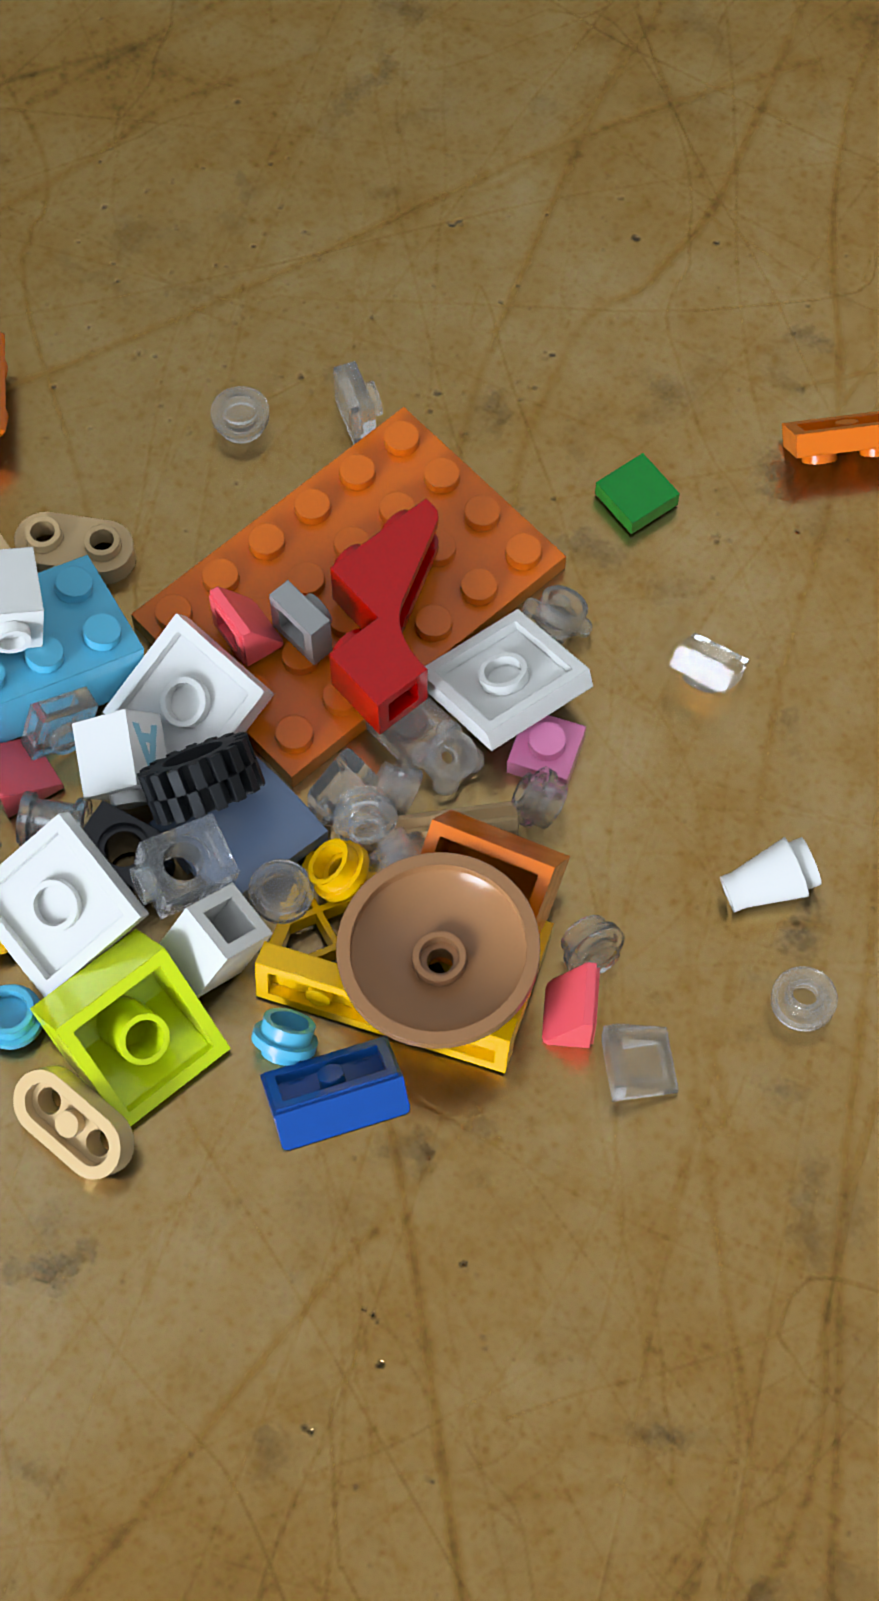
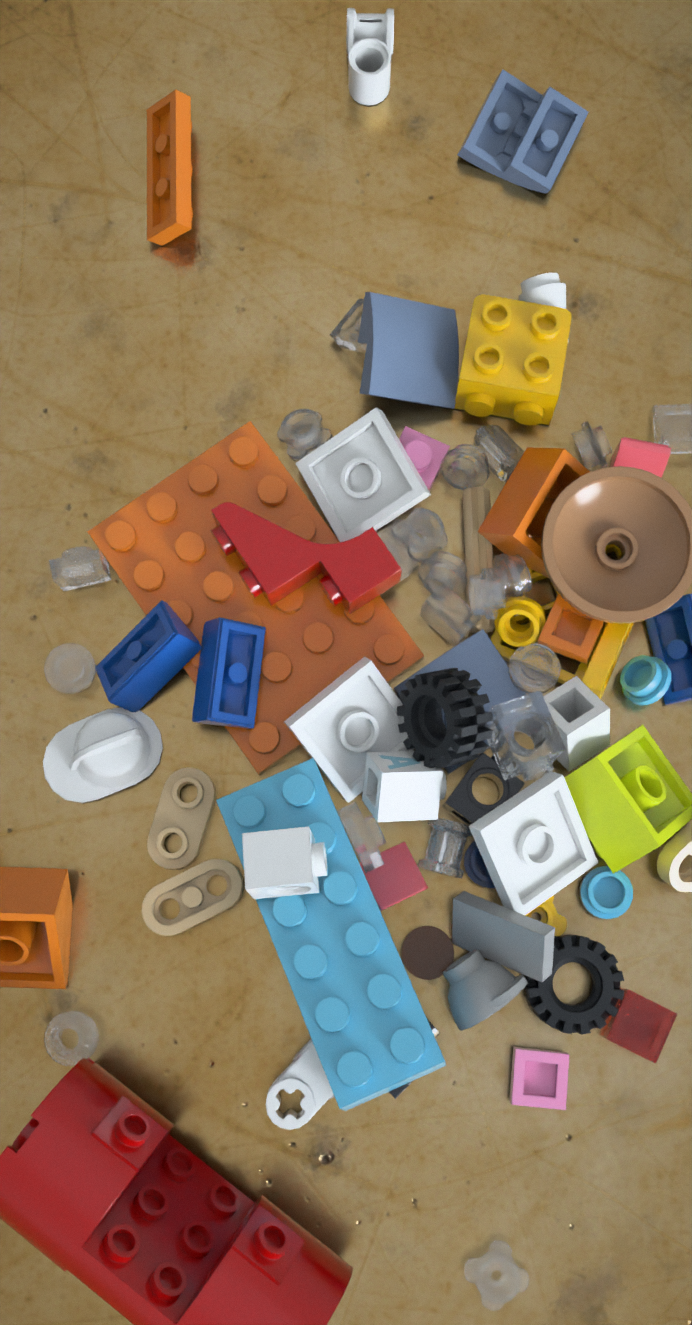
camera: 80 degrees left, 15 degrees up
coral slope [209,586,283,667] -> none
light grey plate [269,580,333,665] -> none
green tile [595,453,680,534] -> none
clear plate [771,966,838,1032] -> none
none -> white piece [43,707,163,803]
none -> blue slope [95,600,202,712]
none -> blue slope [192,617,266,729]
none -> sand blue slope [358,292,459,409]
none -> yellow bracket [455,294,572,425]
none -> clear slope [472,425,524,482]
none -> orange plate [538,594,605,664]

